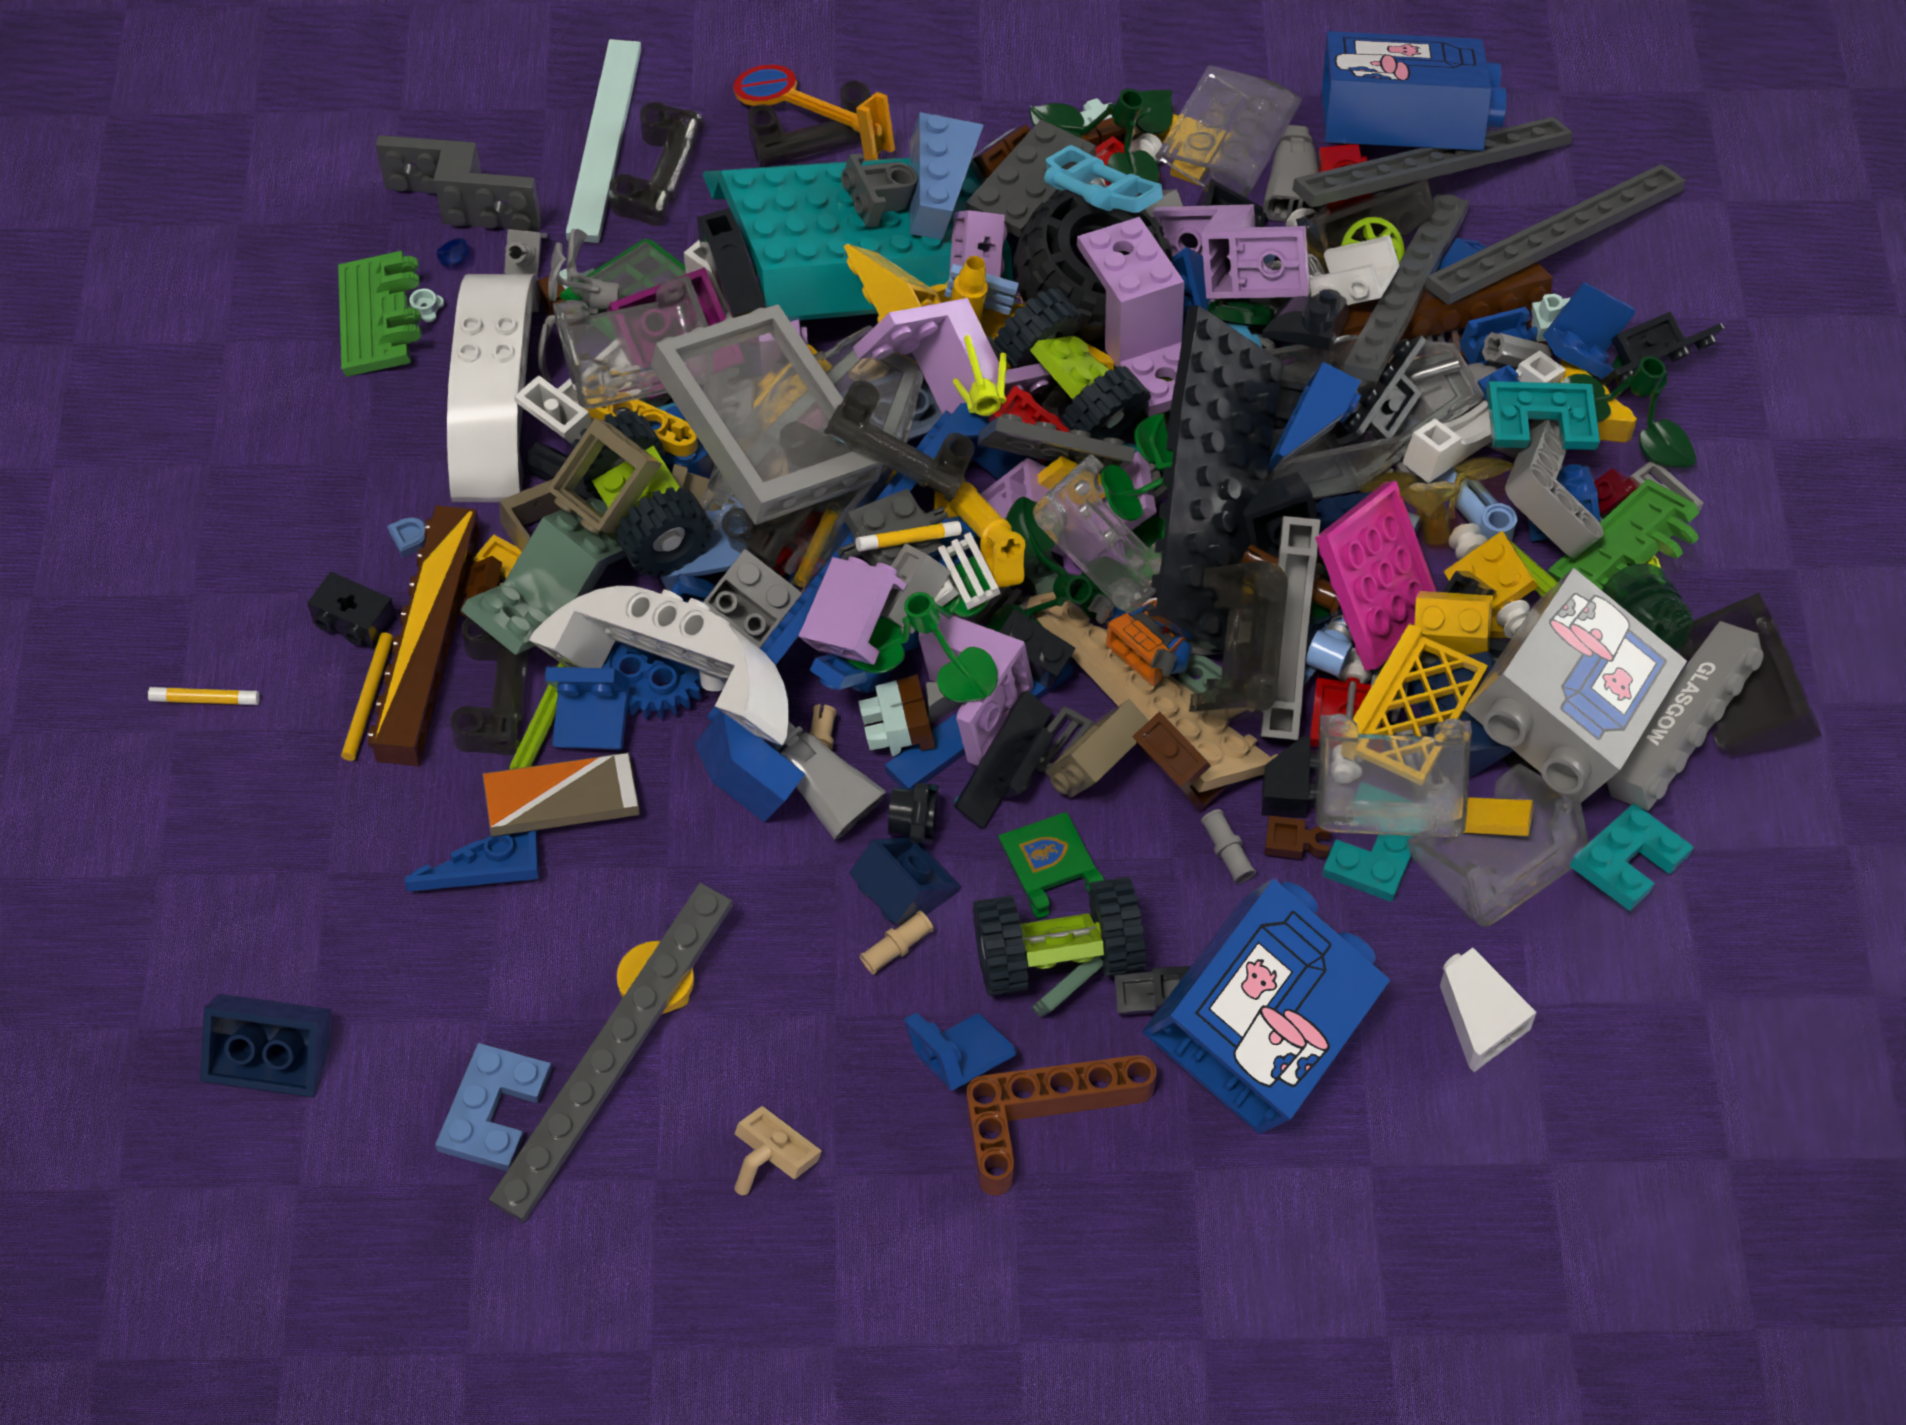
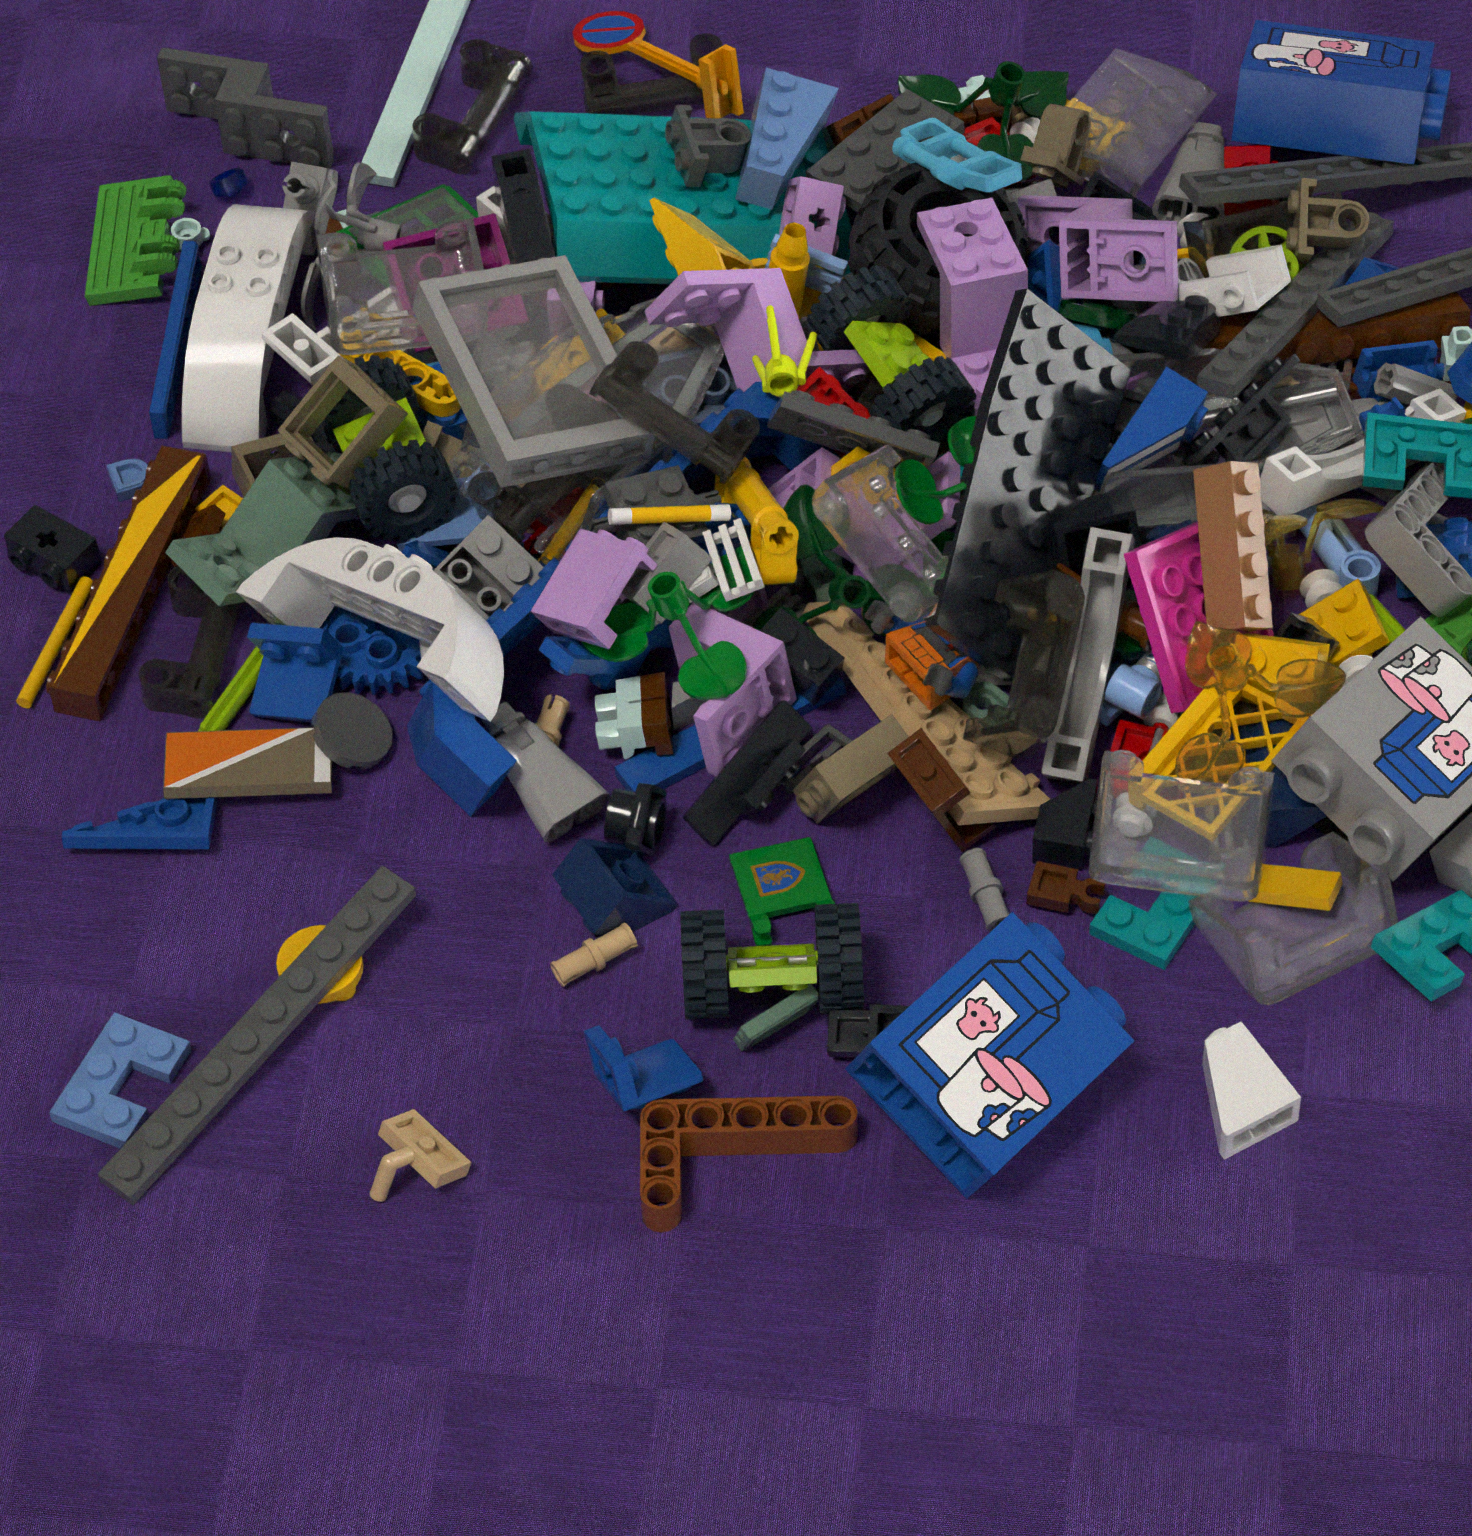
camera: 10 degrees right, 5 degrees down
none -> blue tile [149,241,202,439]
none -> dark grey tile [311,692,392,769]
none -> dark tan pin [1021,104,1091,189]
none -> clear yellow plant [1175,621,1346,793]
none -> medium nougat brick [1193,461,1273,635]
none -> dark tan pin [1286,178,1370,264]

